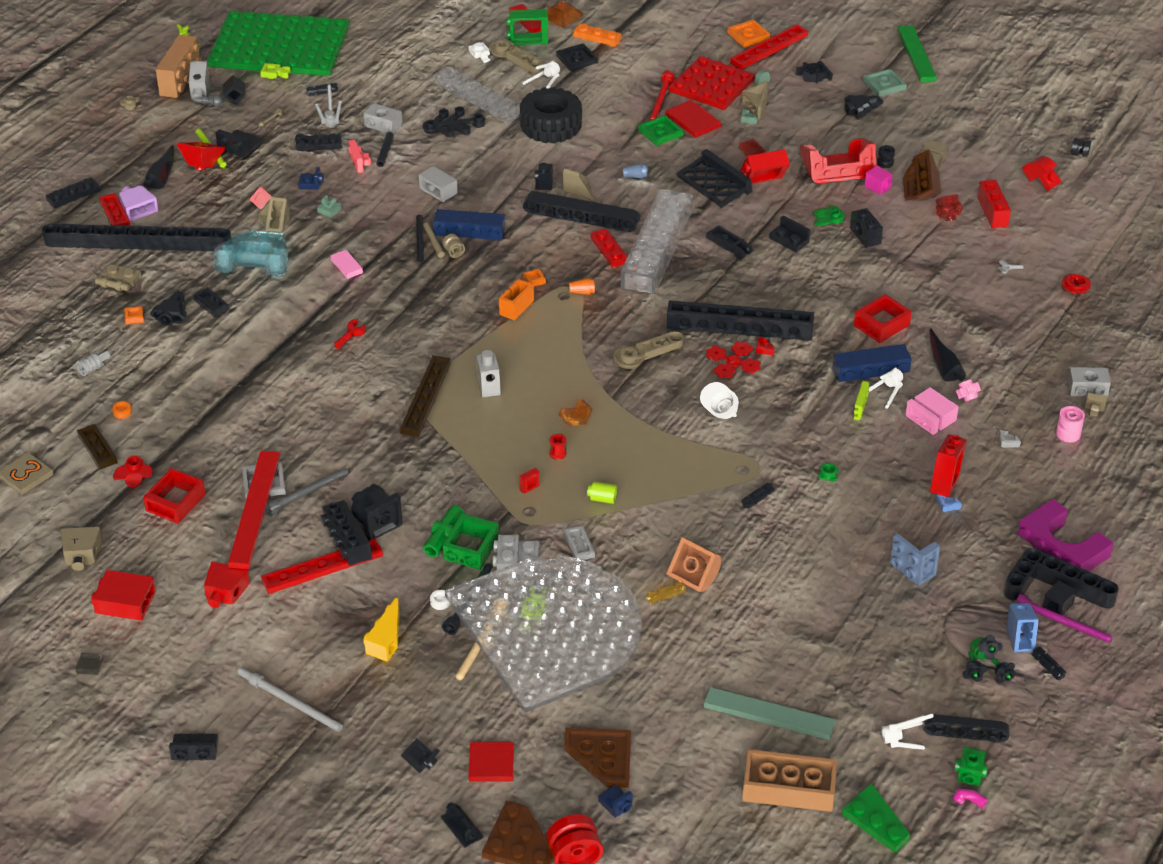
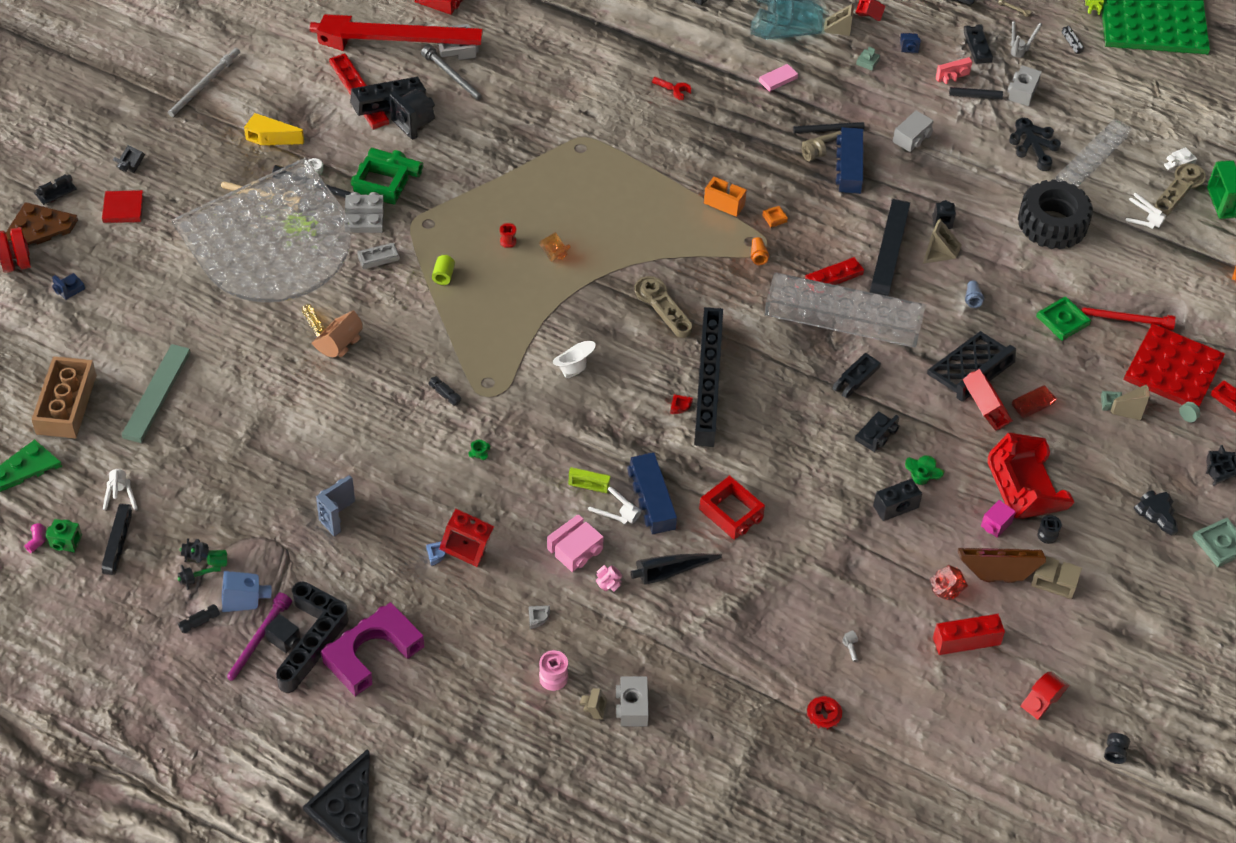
camera: 85 degrees right, 10 degrees up
black bracket [169,734,218,761] -> none
dark brown plate [400,355,451,437] -> none
light grey torso [476,350,501,398] -> none
red tile [519,468,539,494] -> none
black tile [556,43,598,71] -> none
reddish brown plate [564,728,631,788] -> none
red tile [665,100,721,138] -> none
red plant [706,341,761,378] -> none

